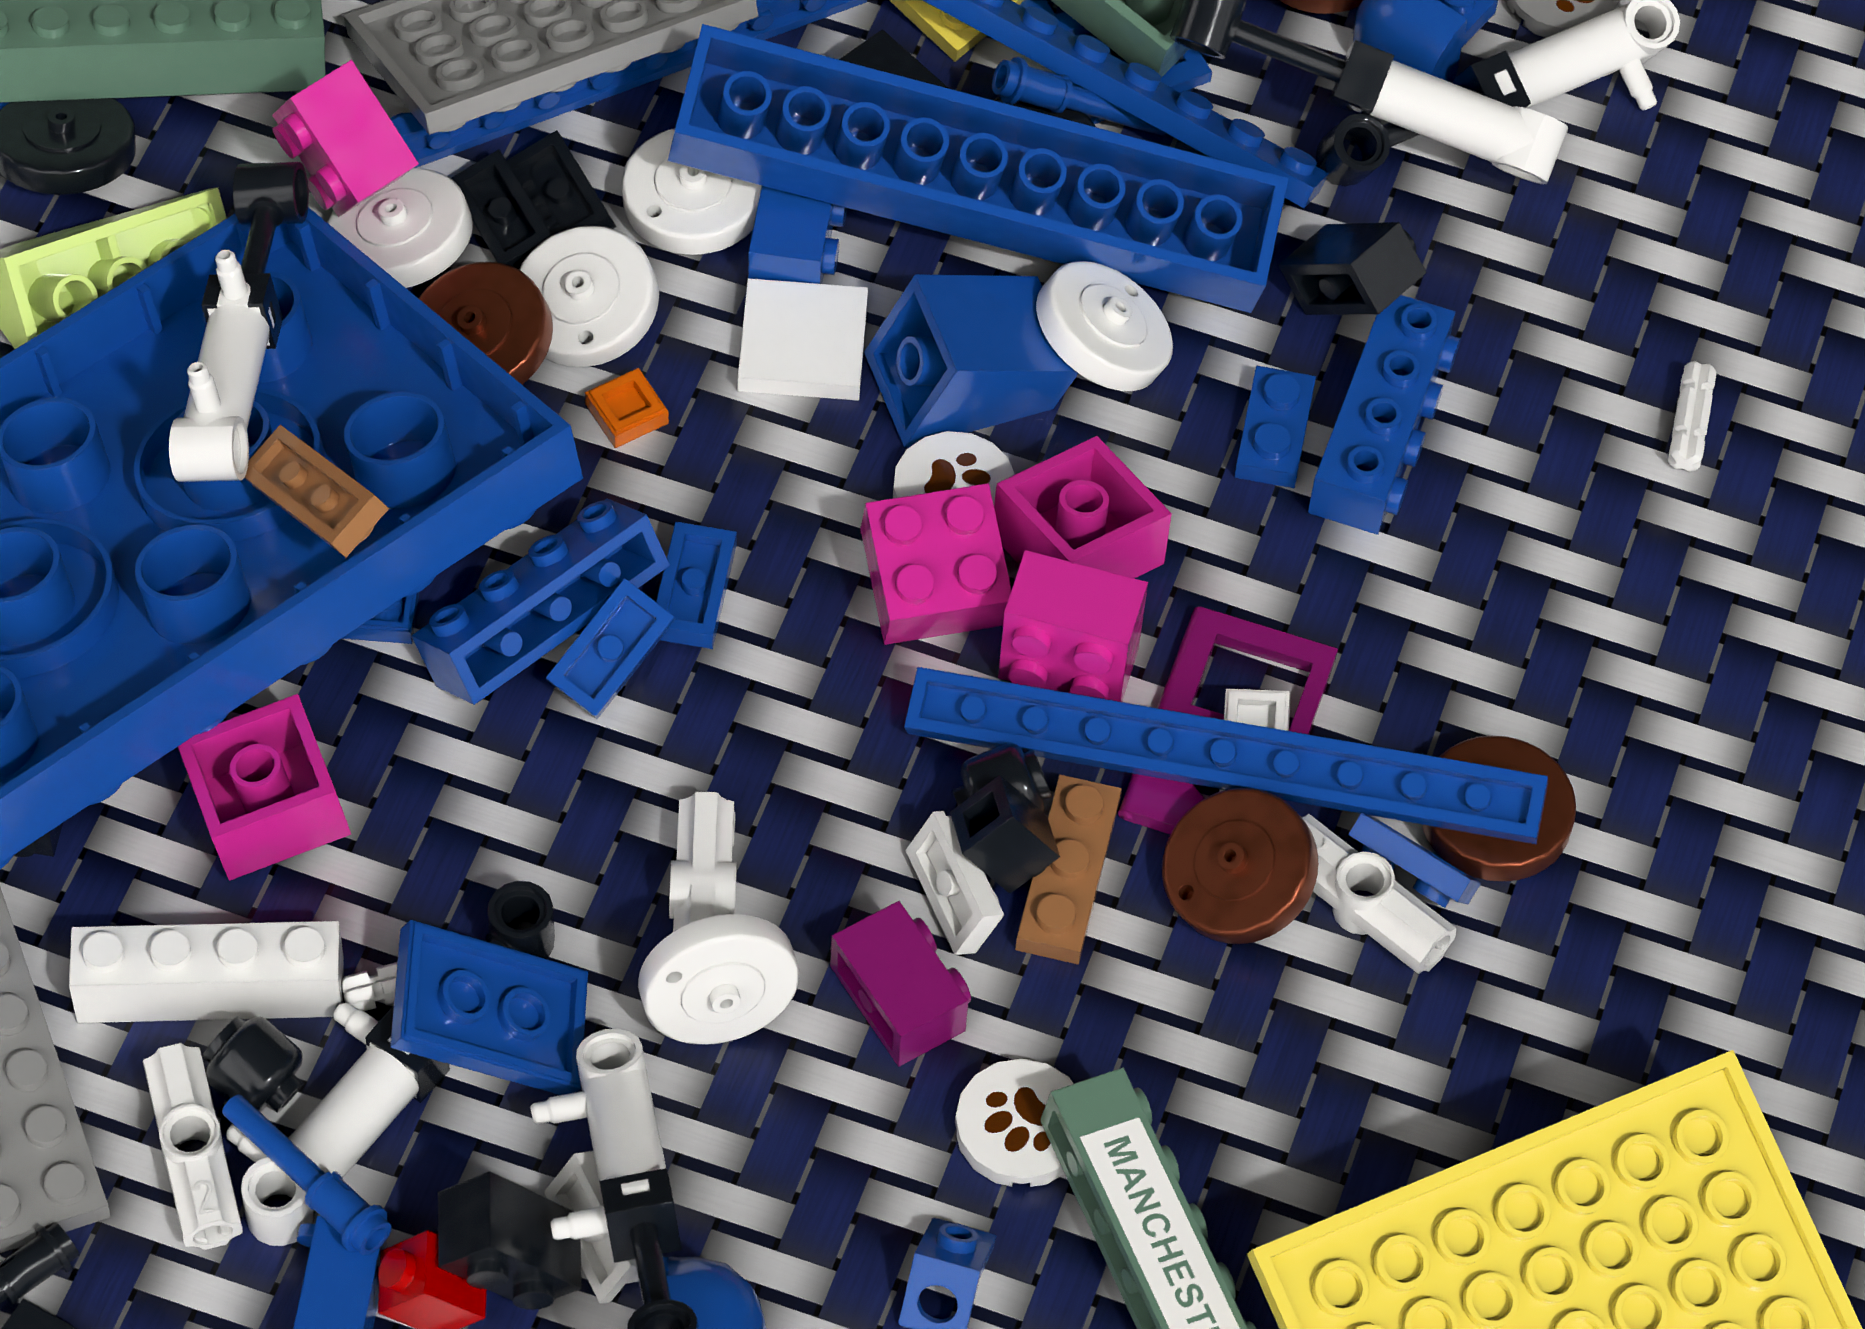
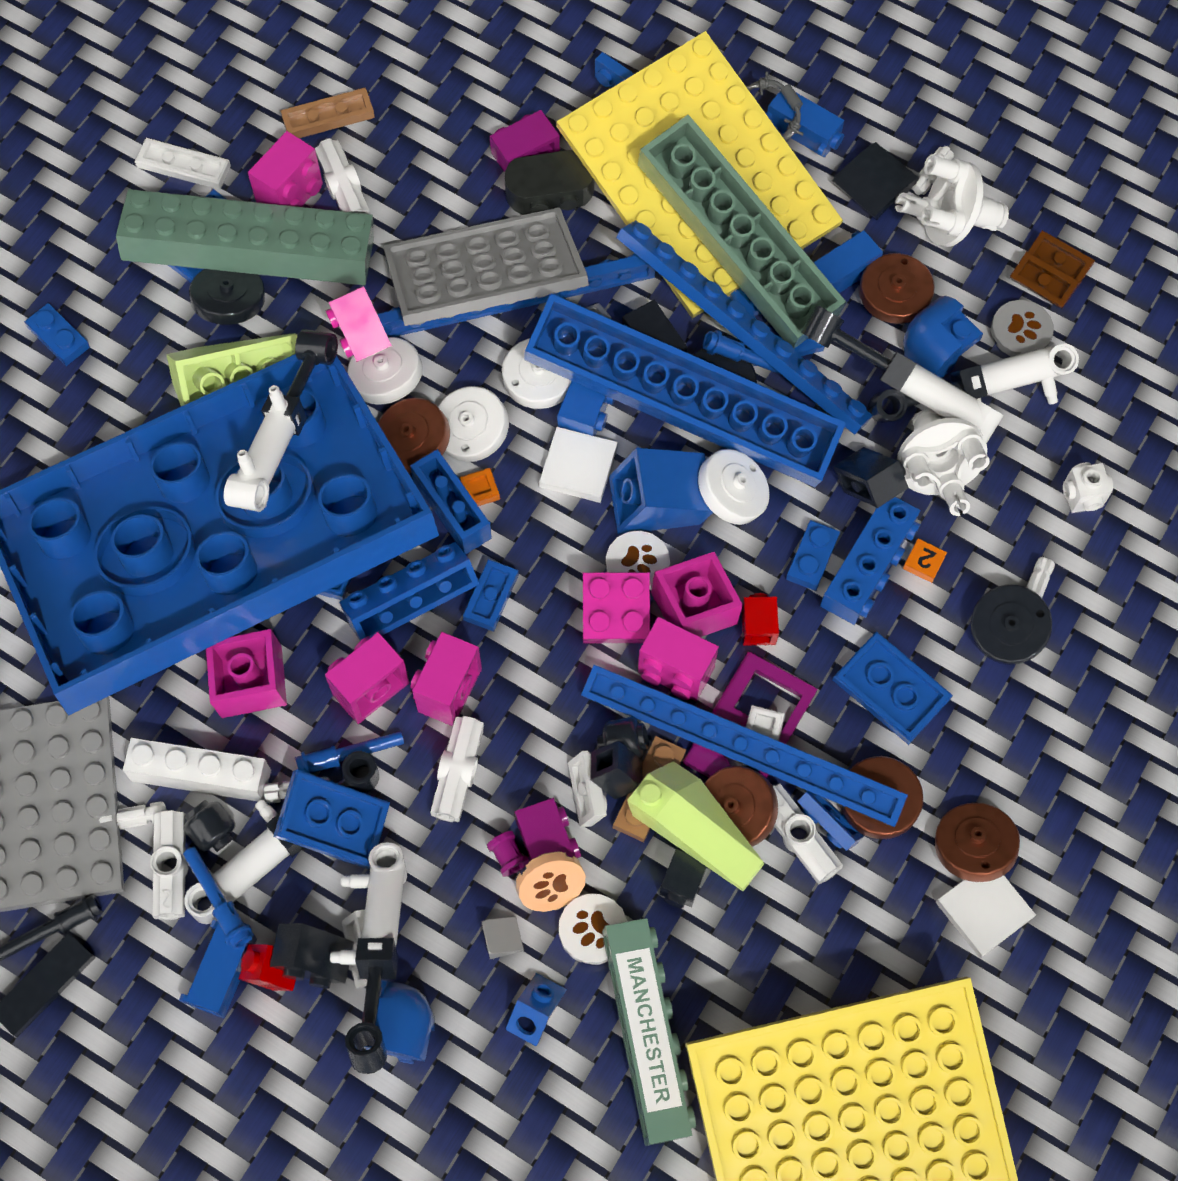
camera: 15 degrees right, 10 degrees up
medium nougat plate [245,425,389,558] -> none
black slope [451,130,616,269] -> none
blue plate [546,578,676,719] -> none
white wheel [638,914,800,1044] -> none
none -> white axle [99,802,167,830]
none -> blue pin [295,731,404,774]
none -> dark pink brick [325,632,410,724]
none -> blue brick [410,449,492,554]
none -> dark pink brick [410,632,482,727]
none -> light grey slope [481,916,524,959]
none -> magenta bush [487,831,530,877]
none -> light nougat tile [516,852,586,912]
none -> yellowish green wedge [627,761,764,891]
none -> black brick [659,849,707,908]
none -> red brick [741,593,779,646]
none -> blue tile [832,631,953,745]
none -> white piece [897,409,990,516]
none -> orange tile [903,539,947,583]
none -> copper wheel [935,803,1020,882]
none -> white tile [935,875,1036,958]
none -> black wheel [970,585,1052,665]
none -> white brick [1063,462,1113,513]

